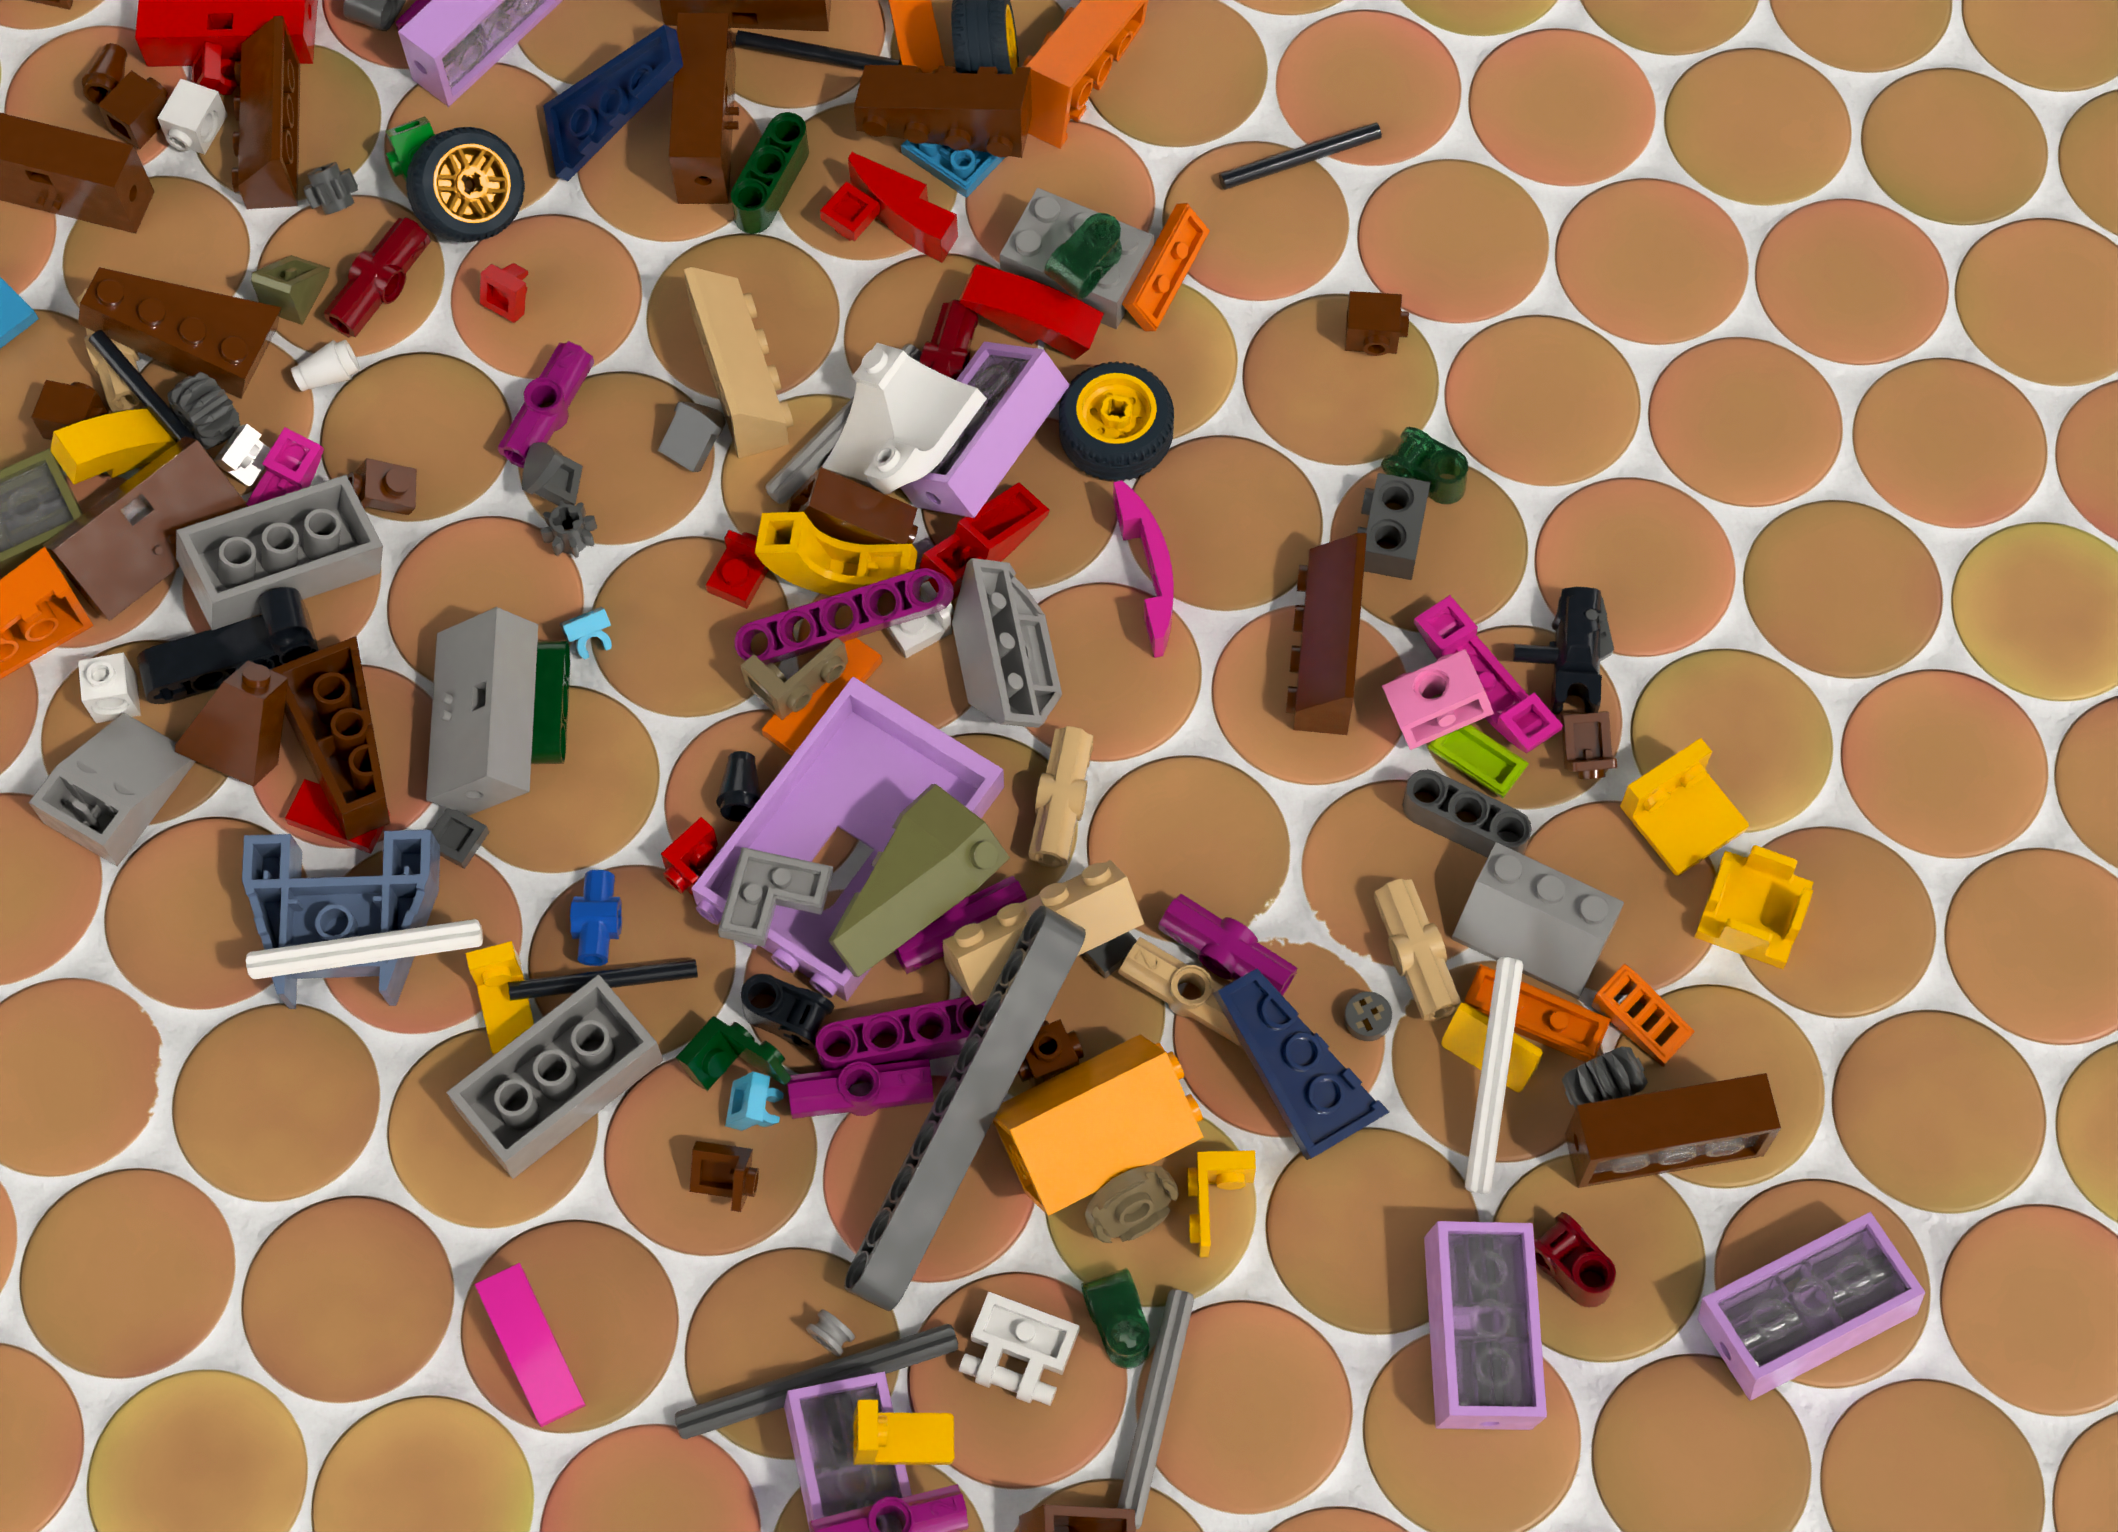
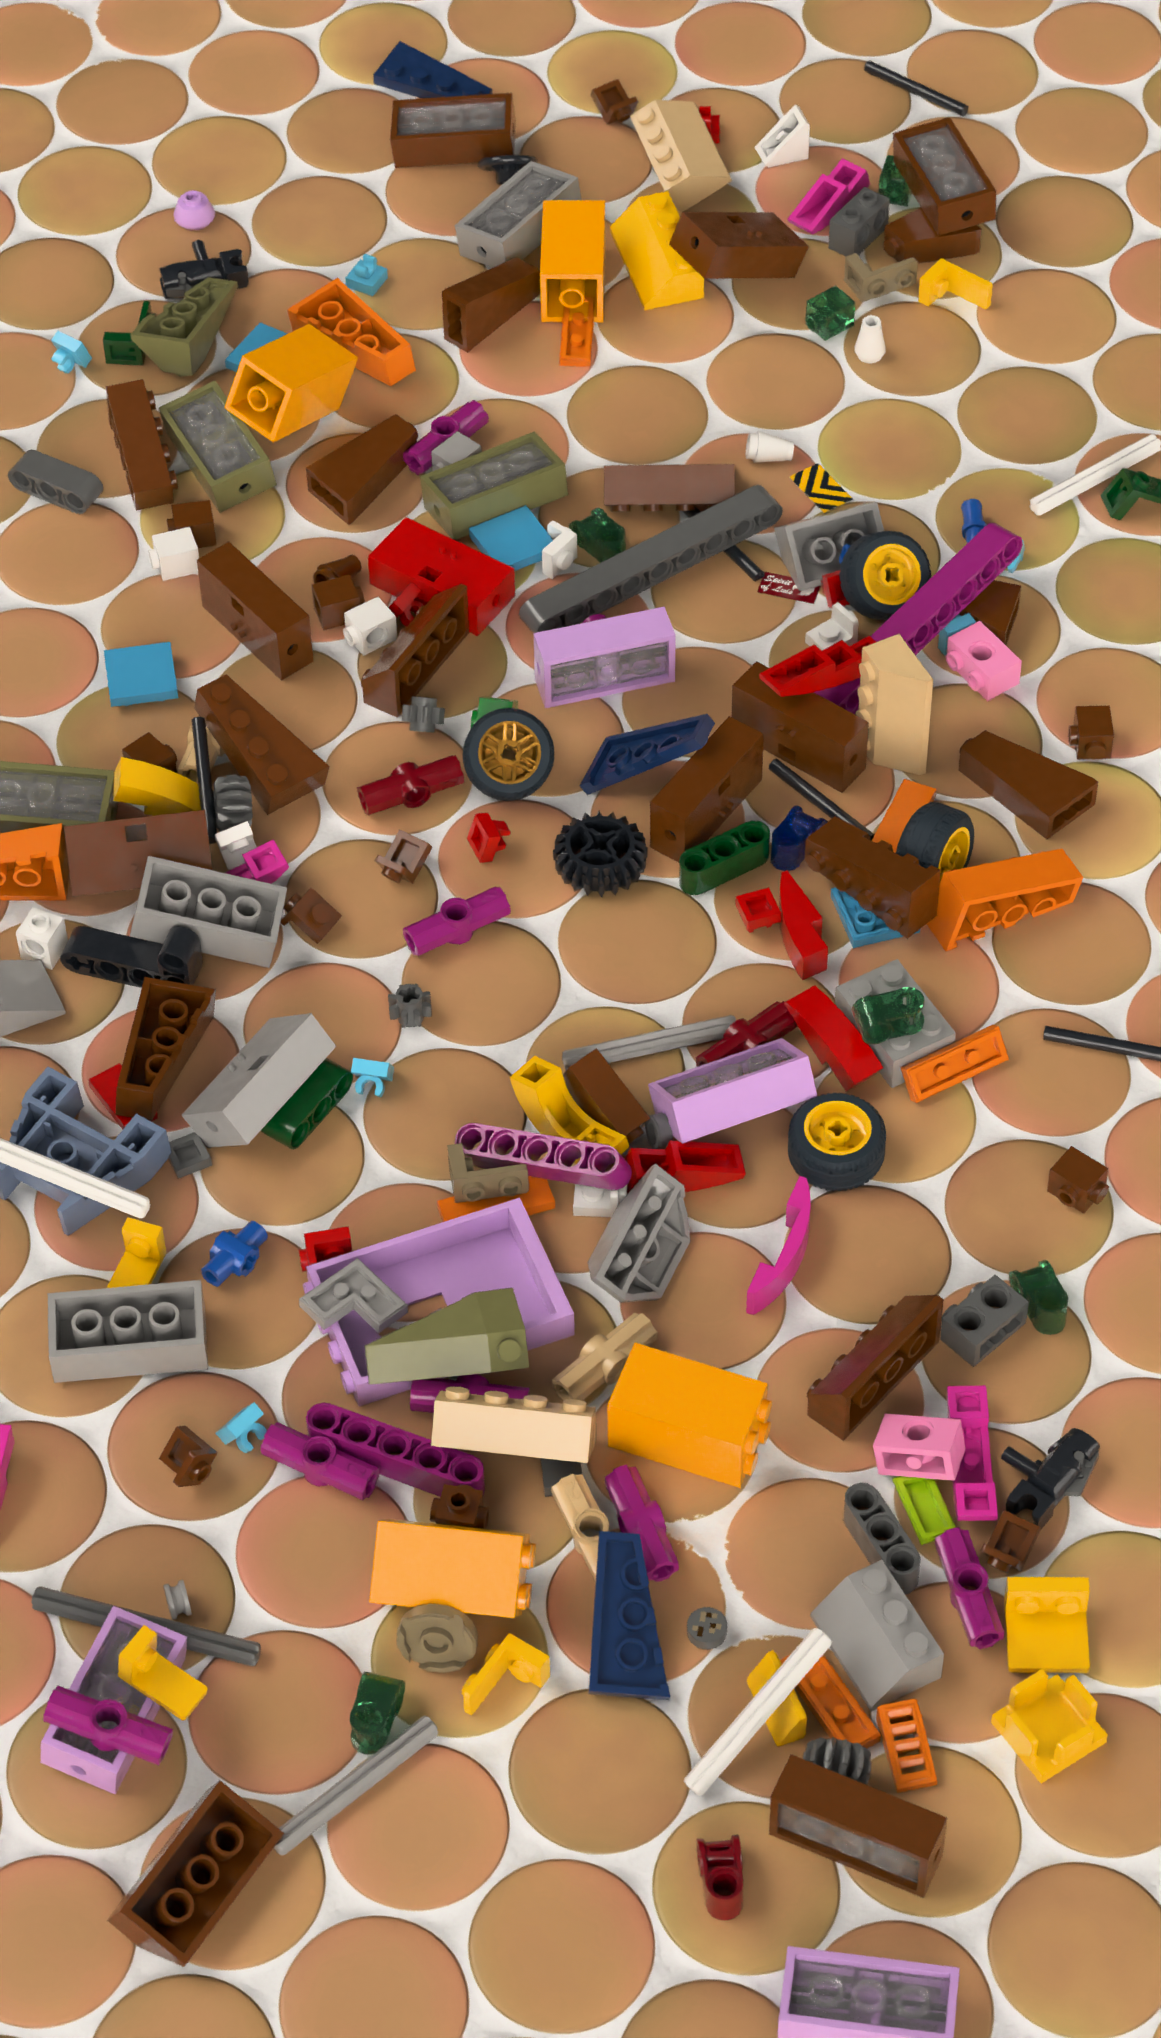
camera: 35 degrees right, 15 degrees down
reddish brown slope [175,660,288,787] -> none
olive slope [251,255,330,325] -> none
white cone [291,340,360,392] -> none
black bar [508,959,698,1001] -> none
dark grey tile [522,442,583,506] -> none
tile [658,402,726,472] -> none
dark green bracket [676,1016,792,1091] -> none
tan slope [684,267,794,458] -> none
red bracket [706,530,769,609] -> none
black cone [716,751,761,822] -> none
black piece [741,974,835,1050] -> none
white slope [822,343,987,494] -> none
beam [844,906,1086,1311] -> none
white plate [959,1292,1080,1406] -> none
tan piece [1374,878,1461,1022] -> none
brick [1424,1221,1547,1430] -> none
none -> reddish brown bracket [375,829,433,884]
none -> black gear [553,811,648,897]
none -> light orange brick [607,1343,772,1488]
none -> dark grey tile [645,1113,673,1149]
none -> clear blue piece [770,805,828,871]
none -> magenta piece [935,1527,1004,1649]

